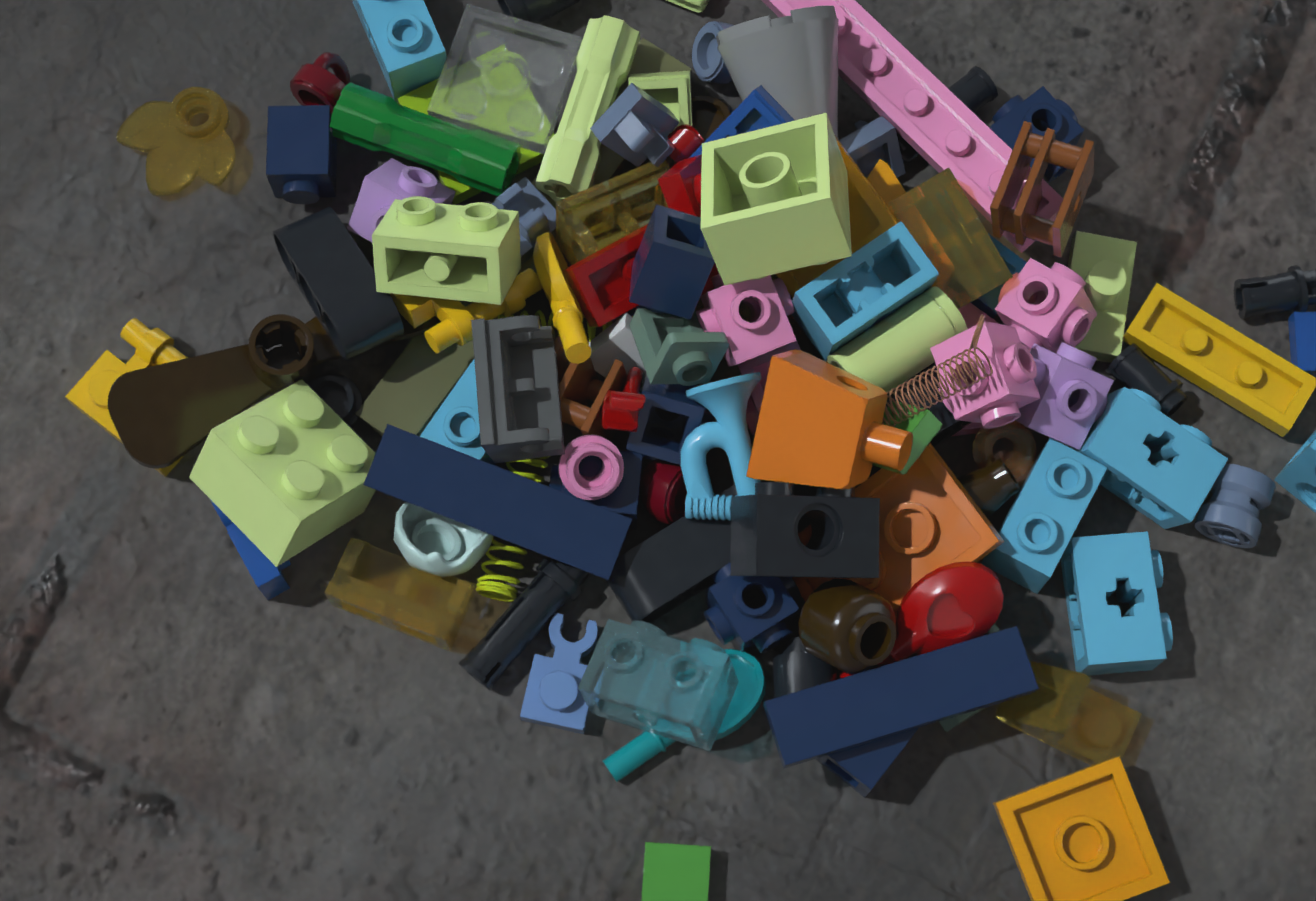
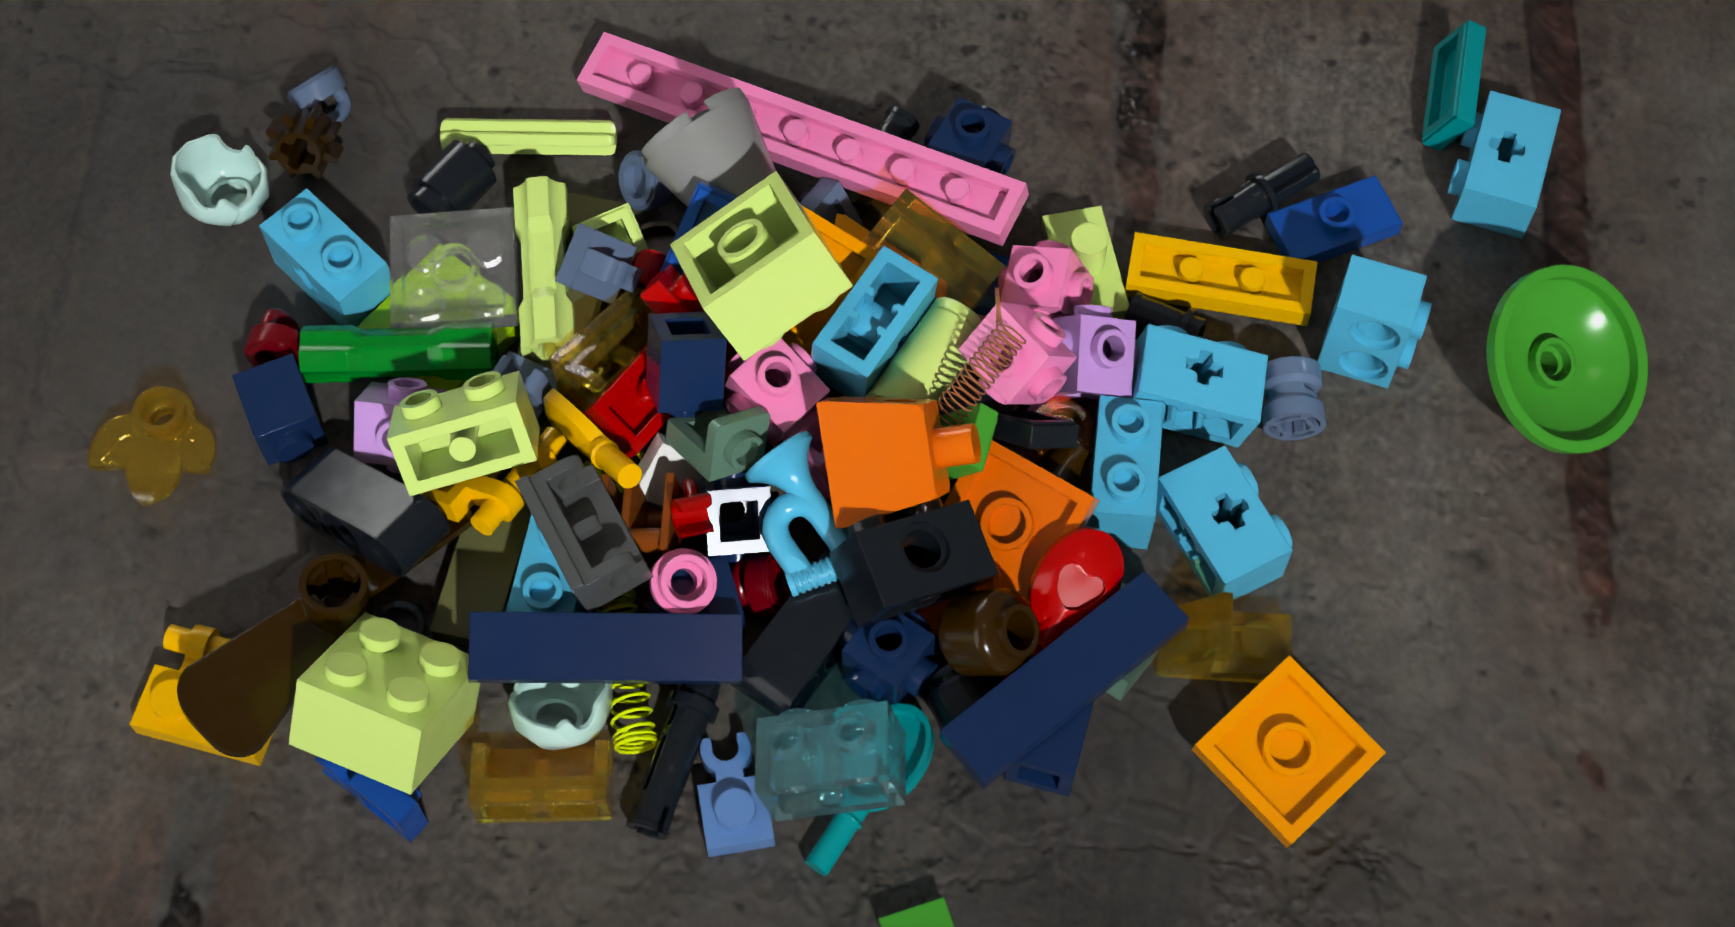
camera: 20 degrees left, 10 degrees down
dark orange piece [990,121,1094,257] -> none
none -> black tile [993,411,1079,449]

